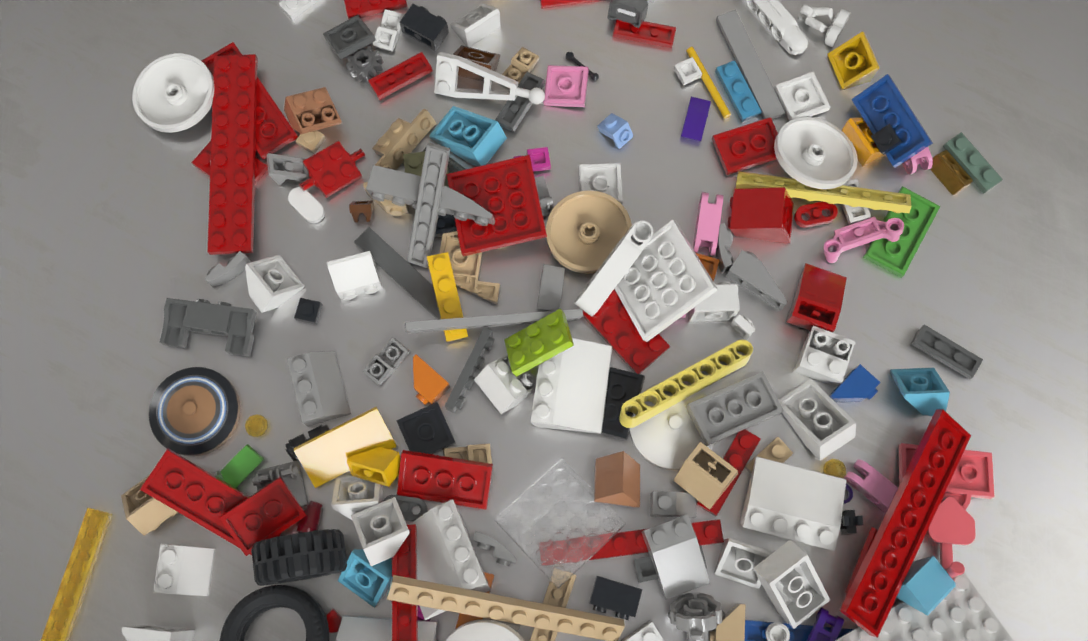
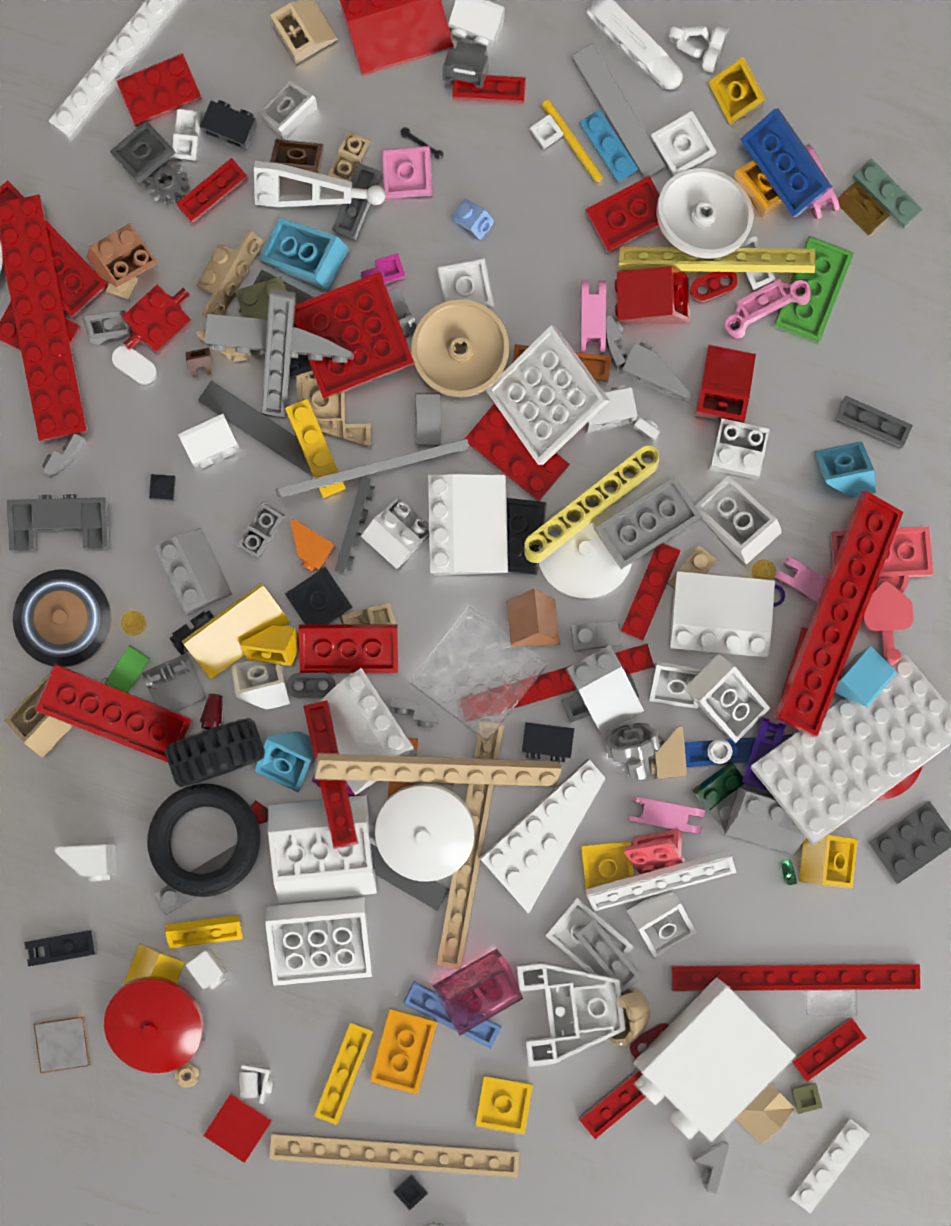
camera: 10 degrees left, 10 degrees up
white slope [153,544,215,596] -> none
red plate [219,476,307,556] -> none
white slope [245,255,305,313] -> none
white slope [351,497,410,566] -> none
lime plate [504,308,574,377] -> none
white piece [574,221,653,317] -> none
tan slope [673,442,738,510] -> none
dark purple slope [681,96,711,142] -> none
blue slope [829,364,881,402] -> none
black plate [840,510,863,535] -> none
black plate [871,124,903,155] -> none

